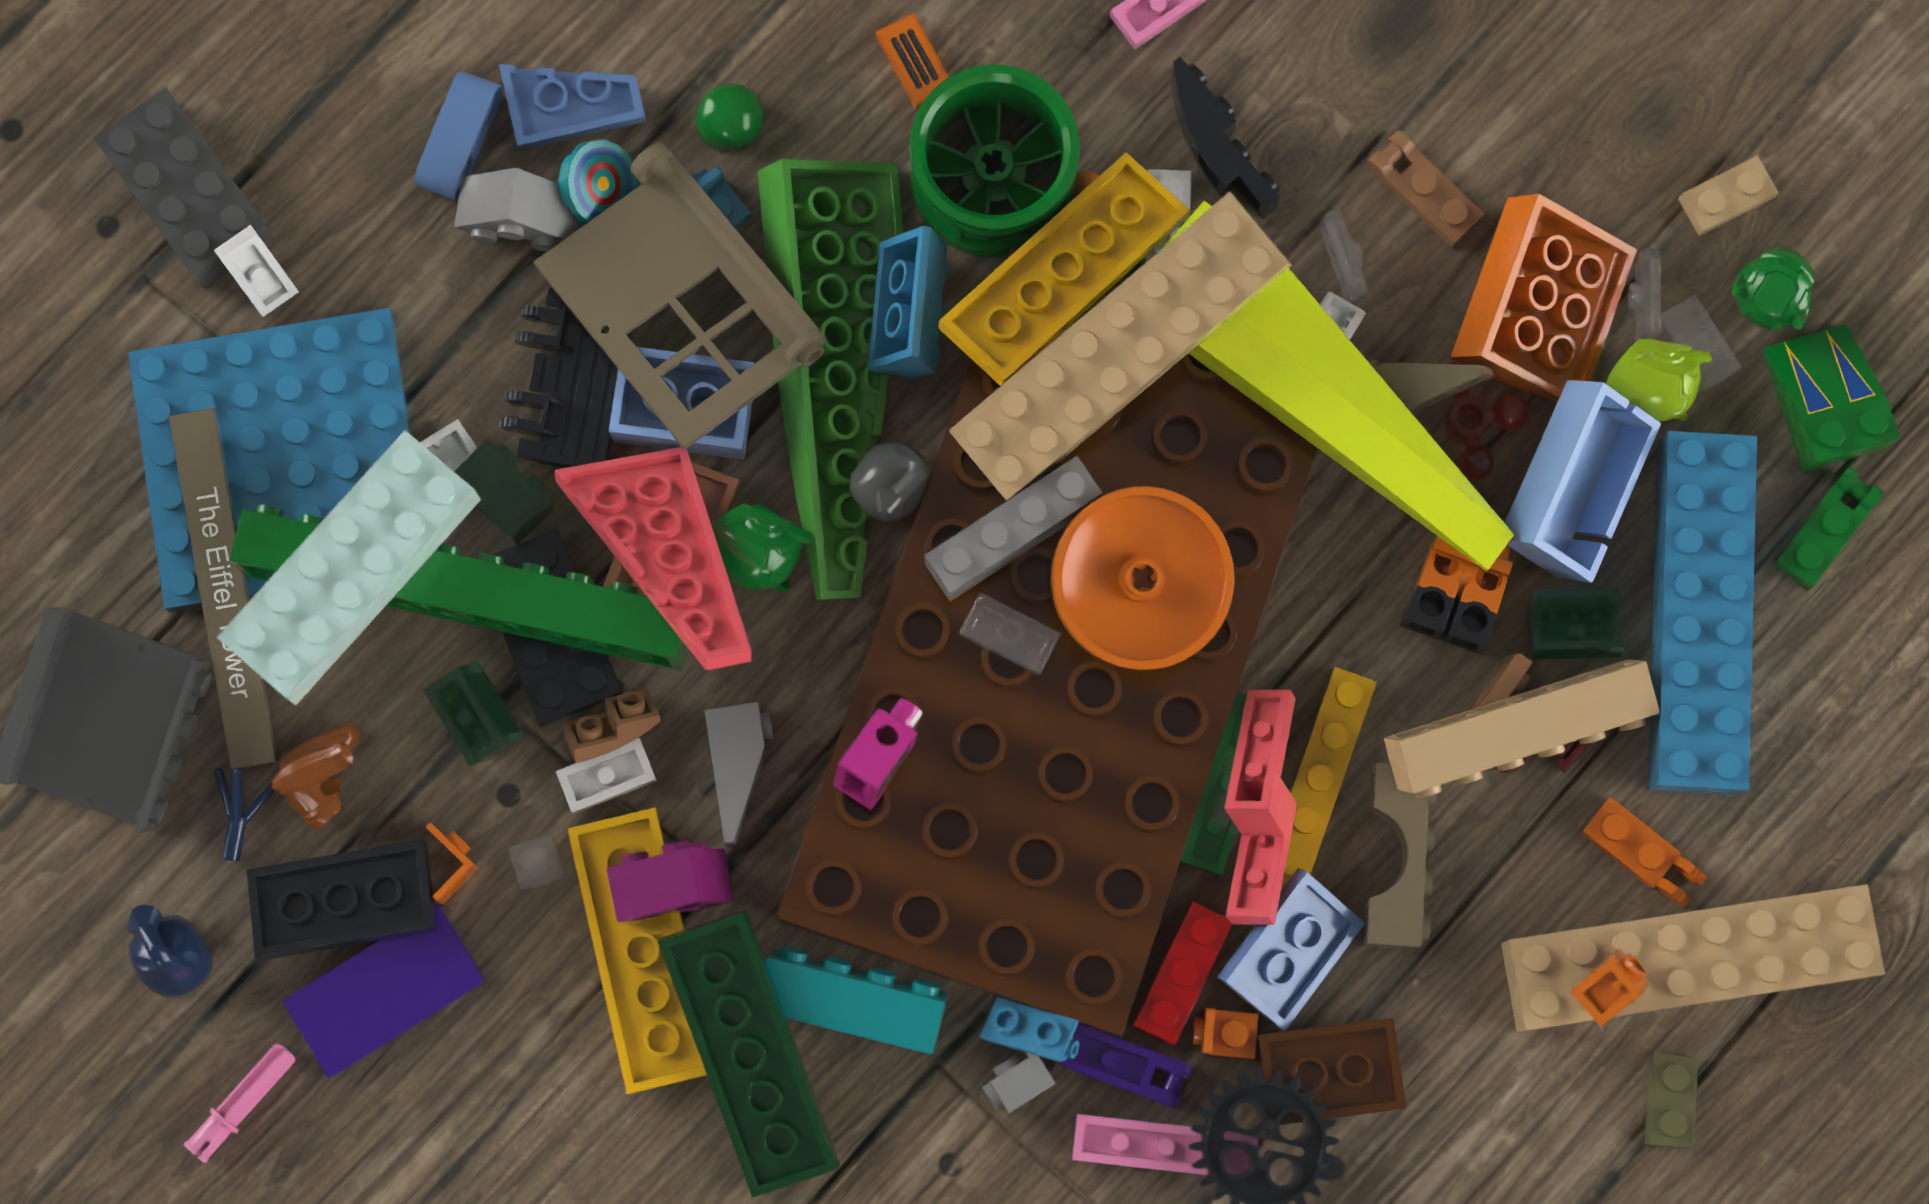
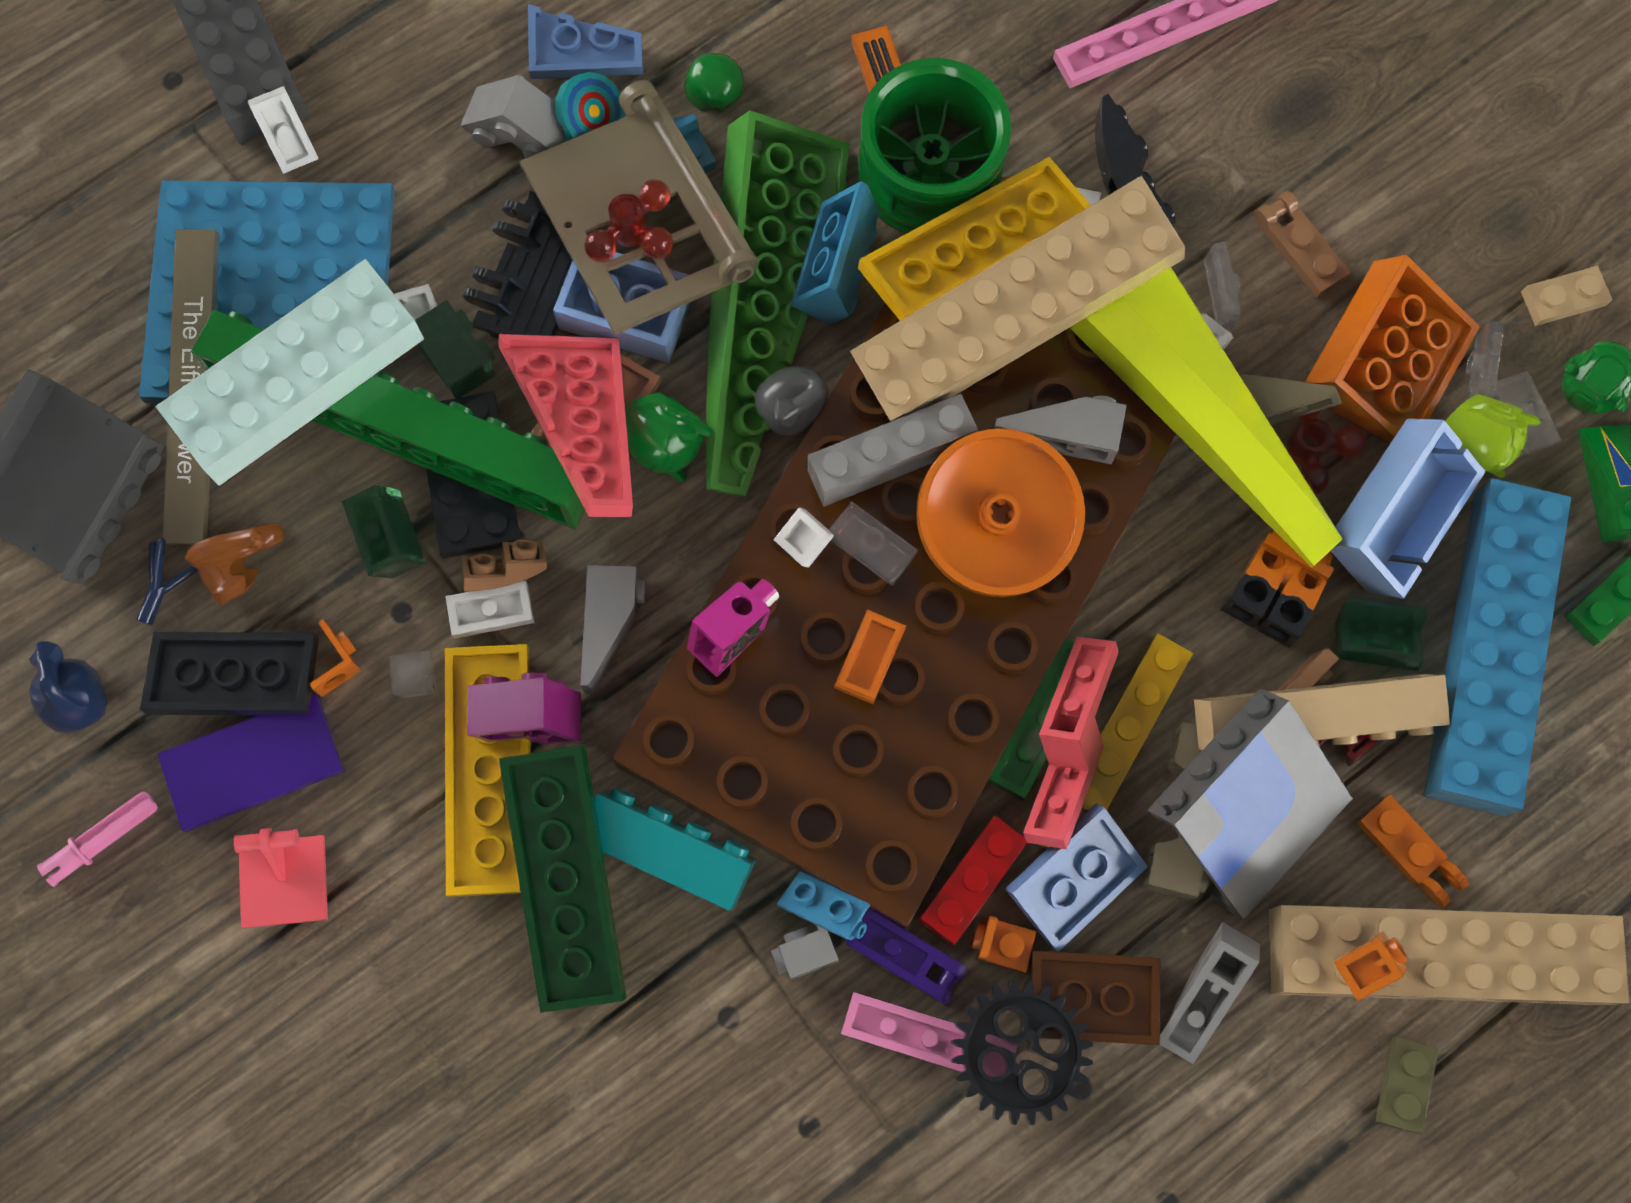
camera: 10 degrees right, 5 degrees down
medium blue beam [414,70,503,201] -> none
none -> coral plate [234,828,328,929]
none -> clear red piece [584,179,673,262]
none -> white plate [774,508,834,568]
none -> orange tile [834,610,906,704]
none -> light grey slope [994,396,1126,464]
none -> panel [1147,688,1353,920]
none -> light grey slope [1160,922,1260,1064]

